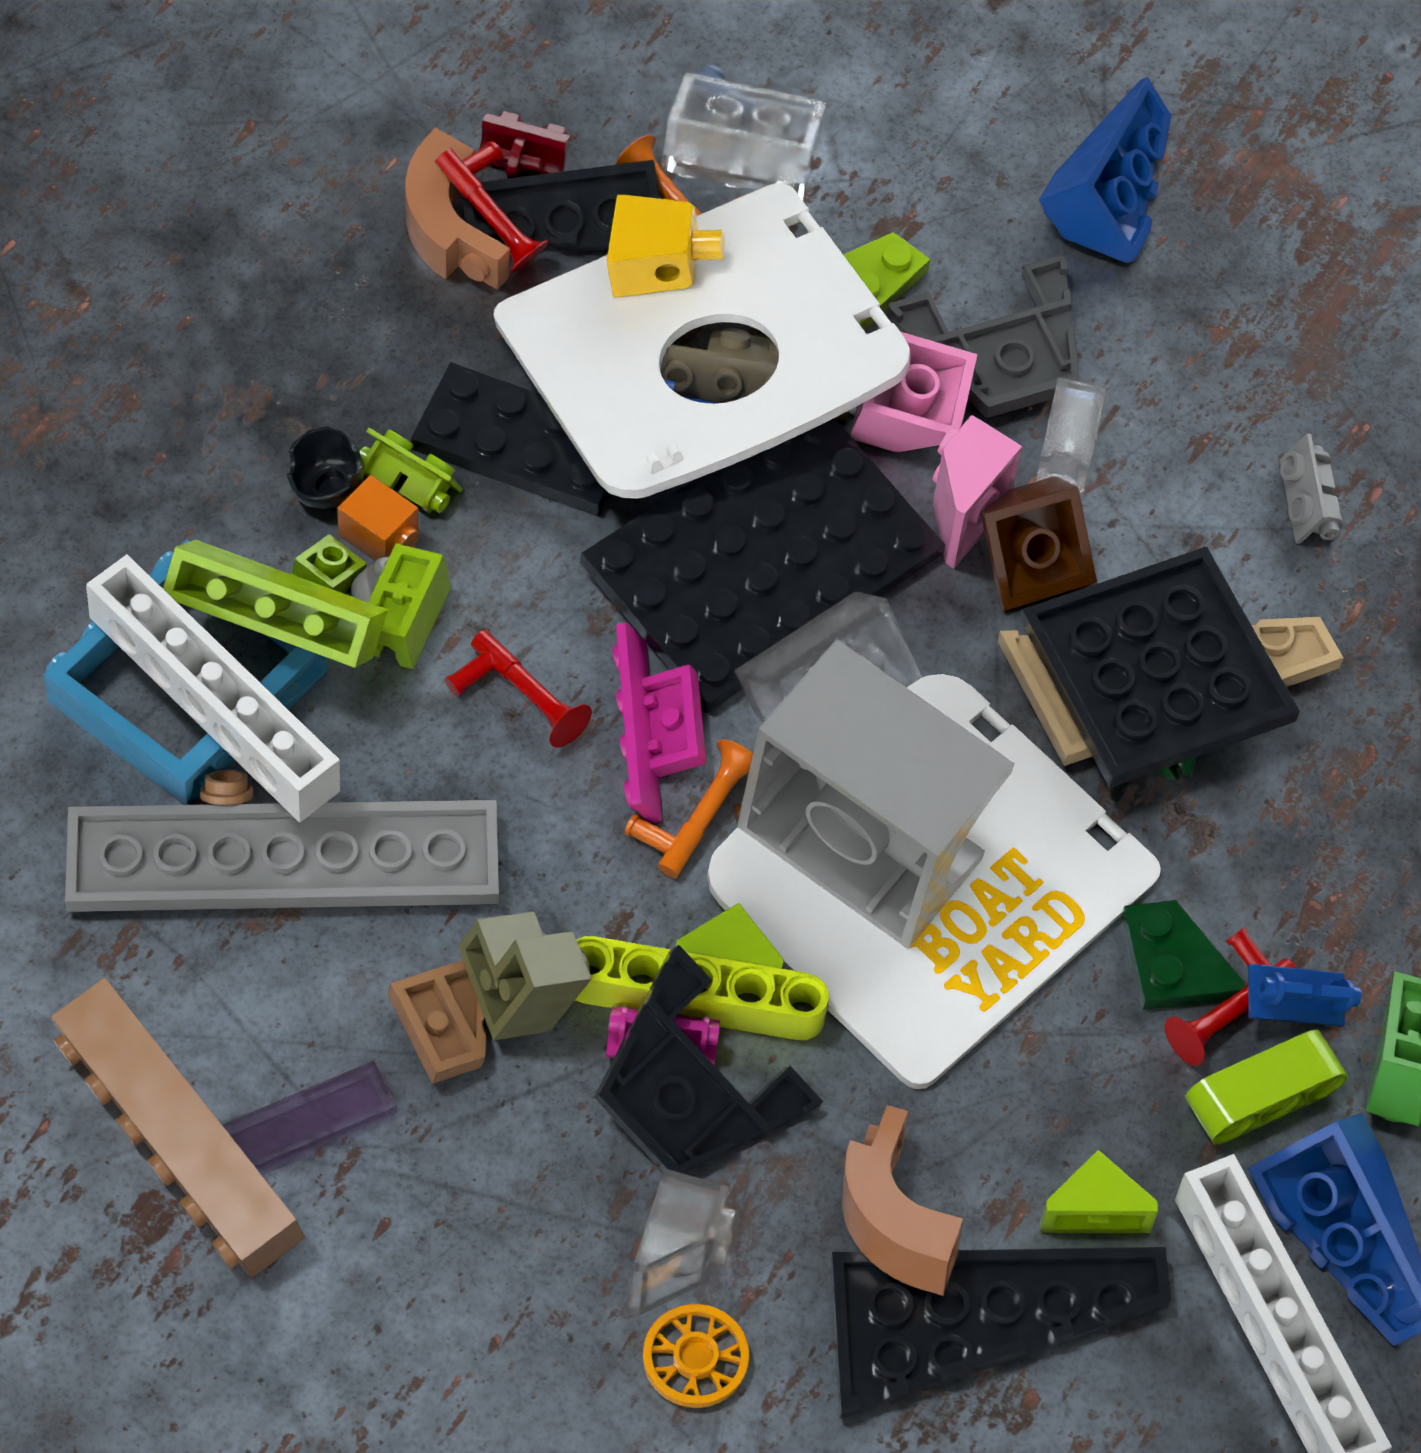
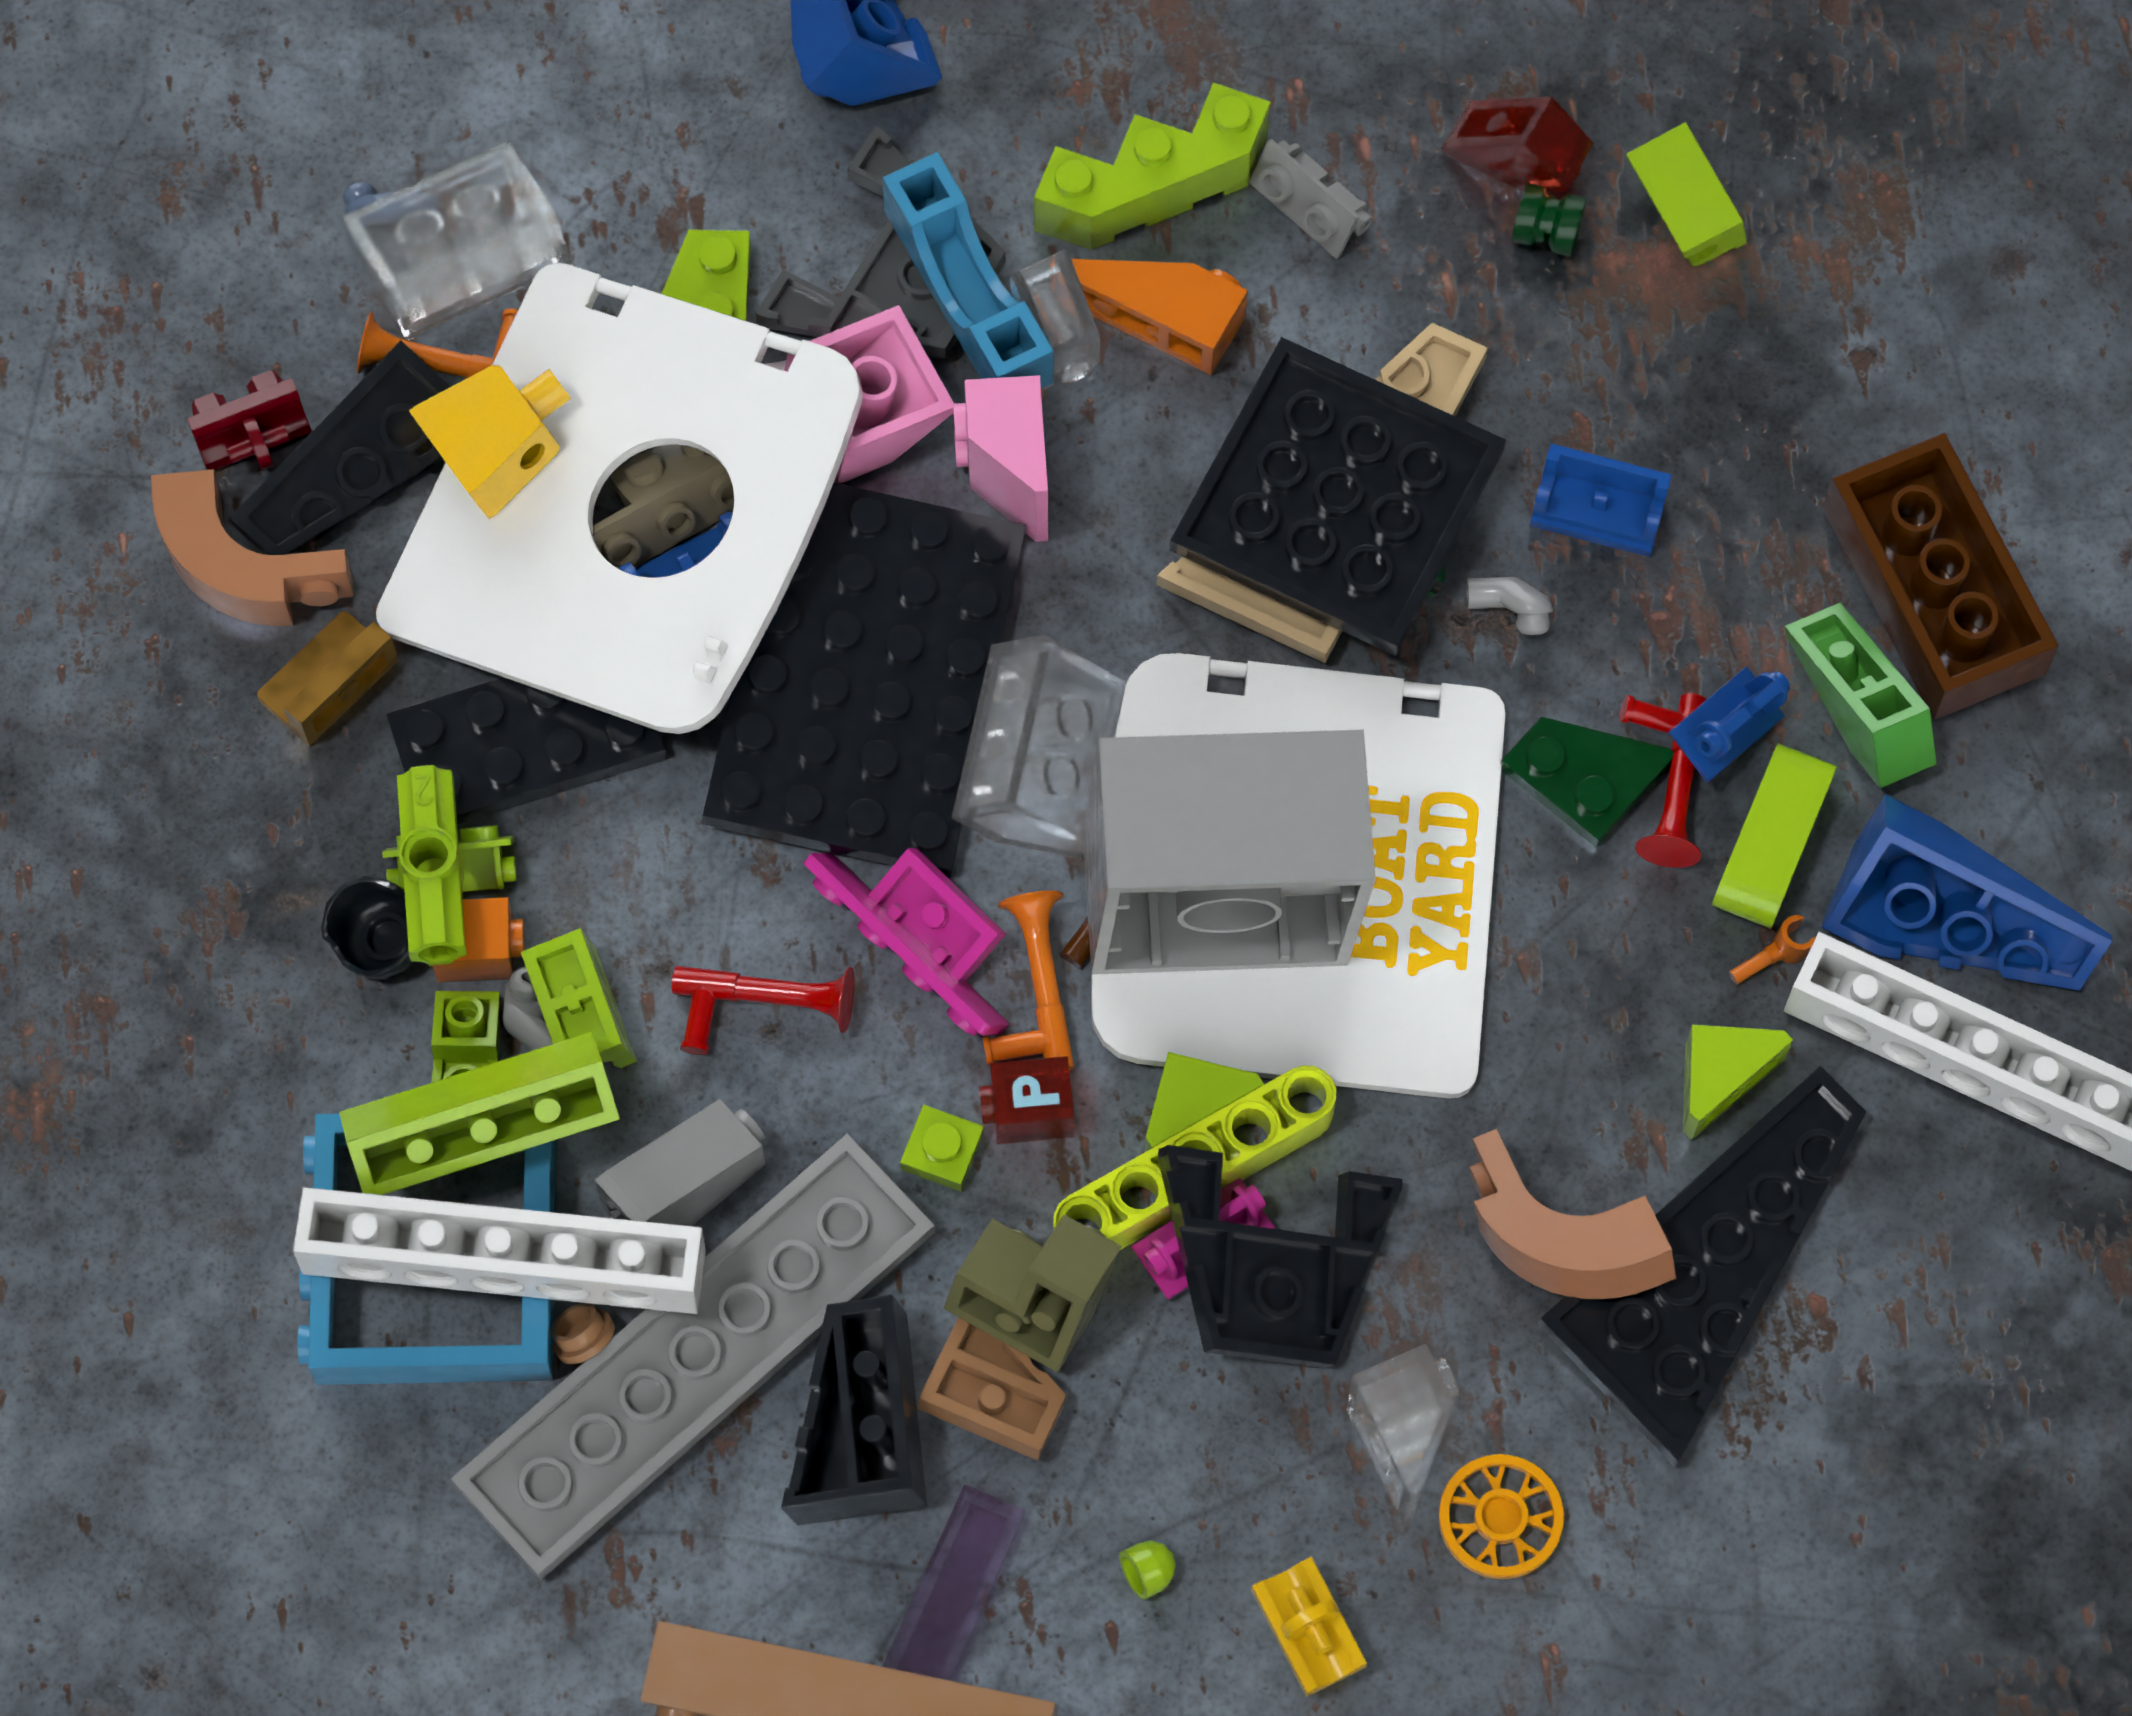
camera: 35 degrees left, 10 degrees up
red piece [435,141,549,275] -> none
reddish brown slope [981,476,1097,611] -> none
none -> pearl gold panel [257,611,399,746]
none -> lime piece [397,765,467,966]
none -> light grey slope [595,1099,766,1227]
none -> black wedge [781,1295,927,1525]
none -> dark azure arch [883,152,1054,389]
none -> lime plate [900,1104,984,1192]
none -> clear red brick [979,1056,1074,1145]
none -> lime brick [1034,82,1271,250]
none -> orange slope [1050,258,1248,375]
none -> lime hinge [1119,1540,1176,1600]
none -> yellow hips [1251,1556,1367,1697]
none -> light grey arm [1466,577,1553,635]
none -> blue hinge [1530,443,1672,557]
none -> orange hand [1729,915,1817,985]

